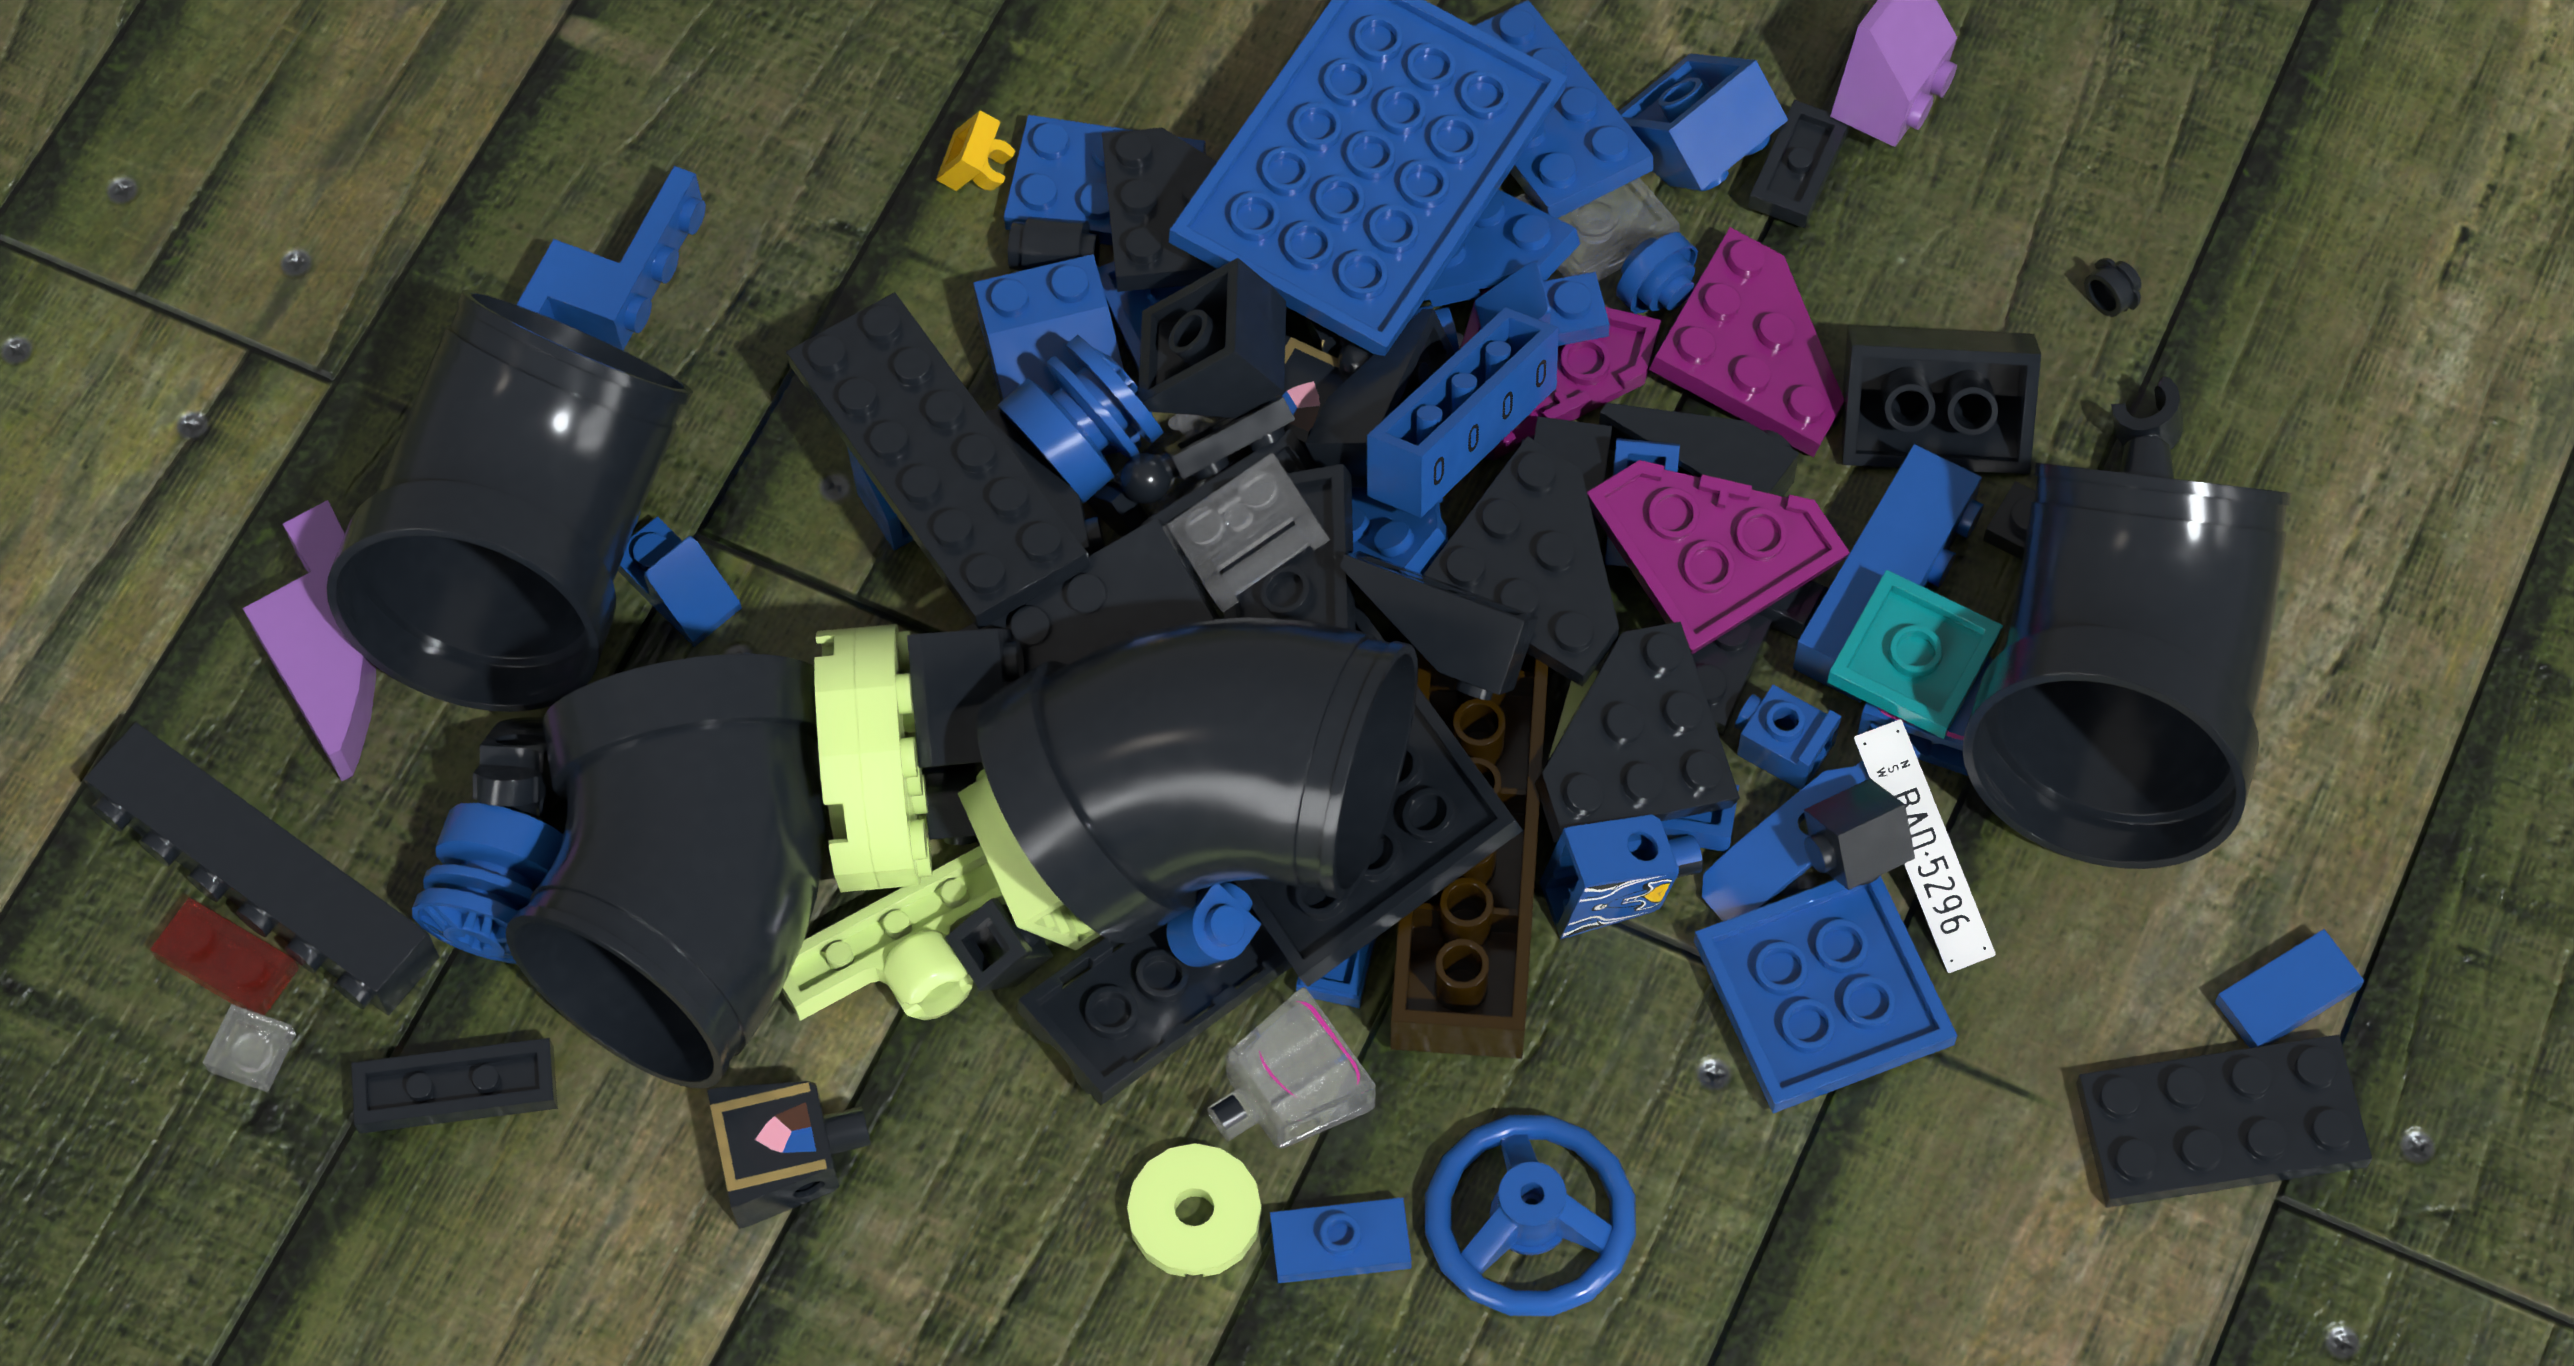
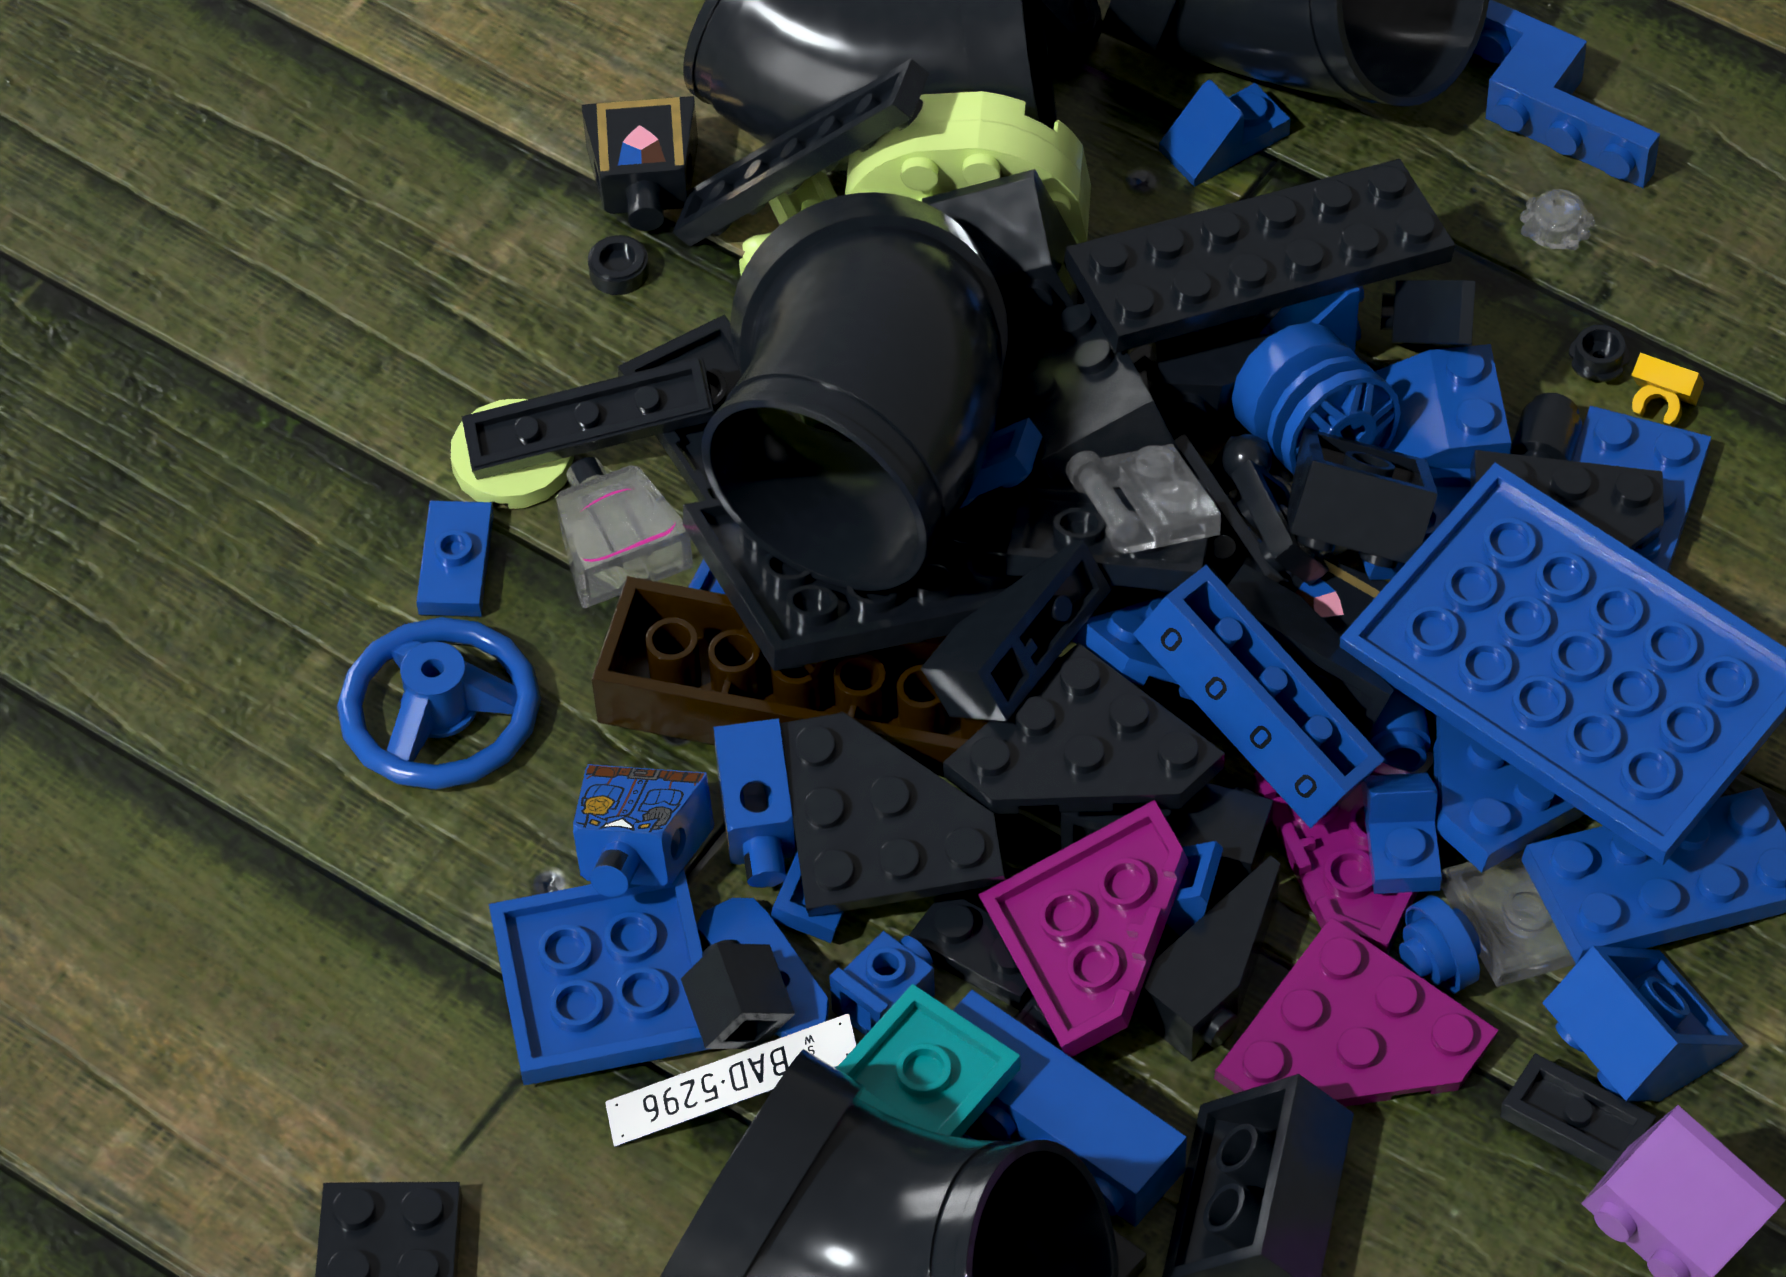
camera: 100 degrees right, 10 degrees down
none -> black tile [461,356,715,480]
none -> blue torso [573,764,714,897]
none -> black tile [588,235,649,295]
none -> black plate [672,58,930,246]
none -> black slope [1380,280,1475,347]
none -> clear animal [1520,189,1595,250]
none -> black plate [1569,325,1630,382]

